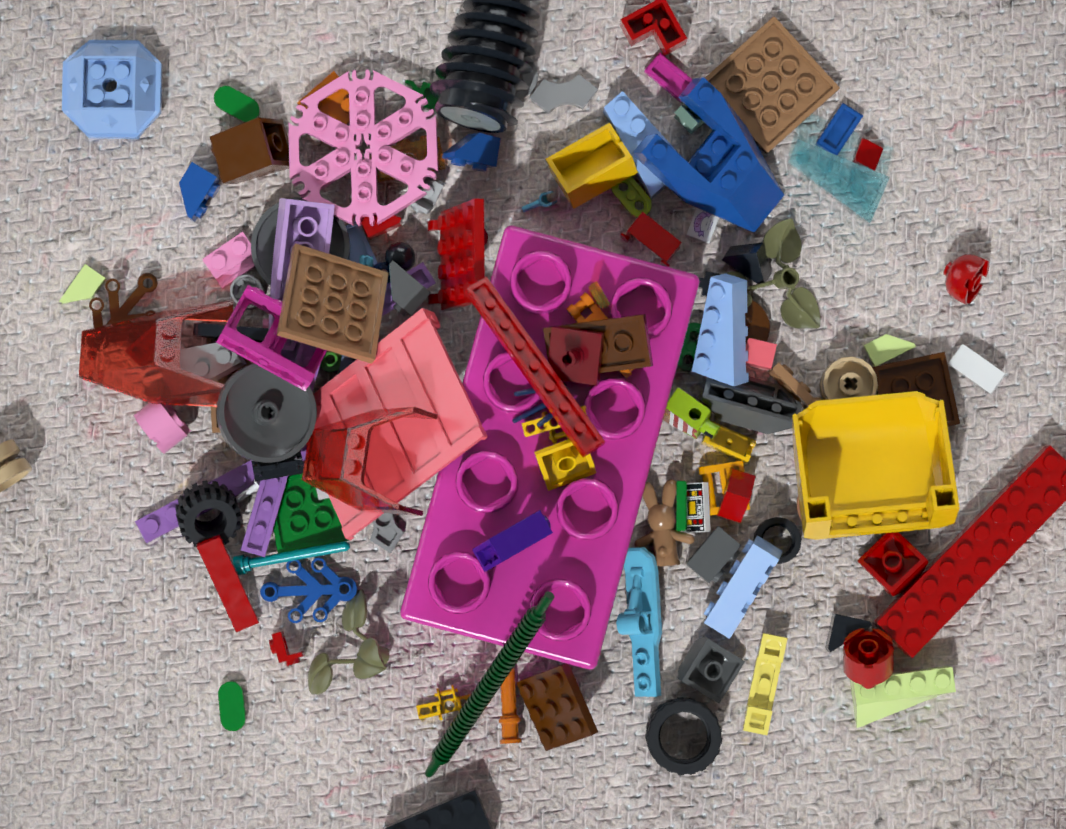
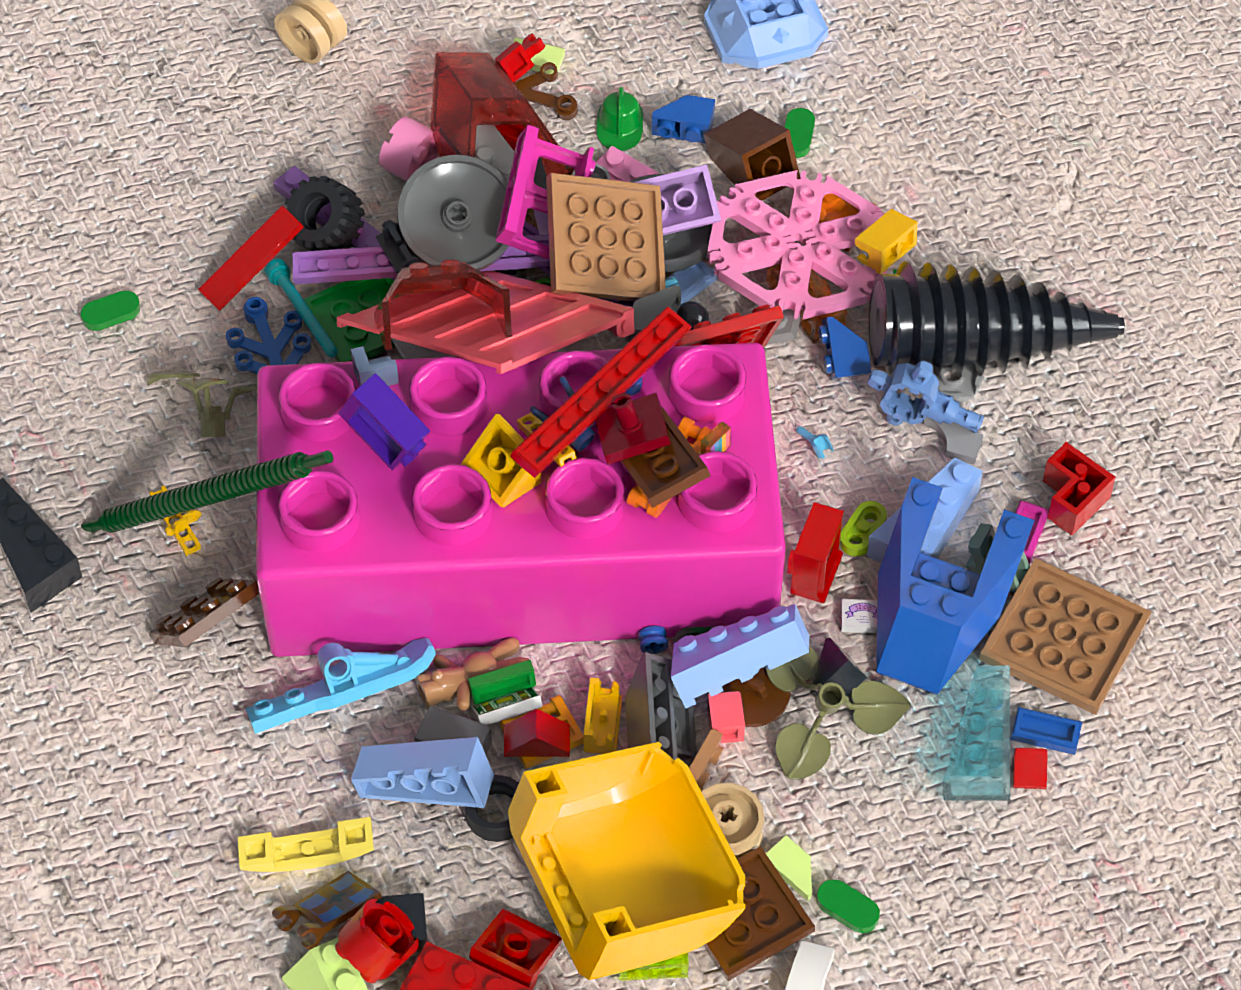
camera: 70 degrees right, 30 degrees down
red bracket [269,631,305,666] -> none
red slope [361,215,403,240] -> none
orange pin [499,668,522,744] -> none
yellow piece [545,122,638,209] -> none
black tyre [645,697,722,775] -> none
lime torso [663,388,720,439] -> none
dark grey slope [678,636,745,703] -> none
red cylinder [943,254,990,305] -> none
none -> reddish brown flag [272,871,382,950]
none -> sand blue panel [350,346,399,387]
none -> red plate [495,33,546,83]
none -> green piece [597,87,643,151]
none -> blue bush [638,626,669,654]
none -> green tile [817,879,880,933]
none -> yellow hinge [855,209,918,274]
none -> medium blue piece [867,361,984,434]

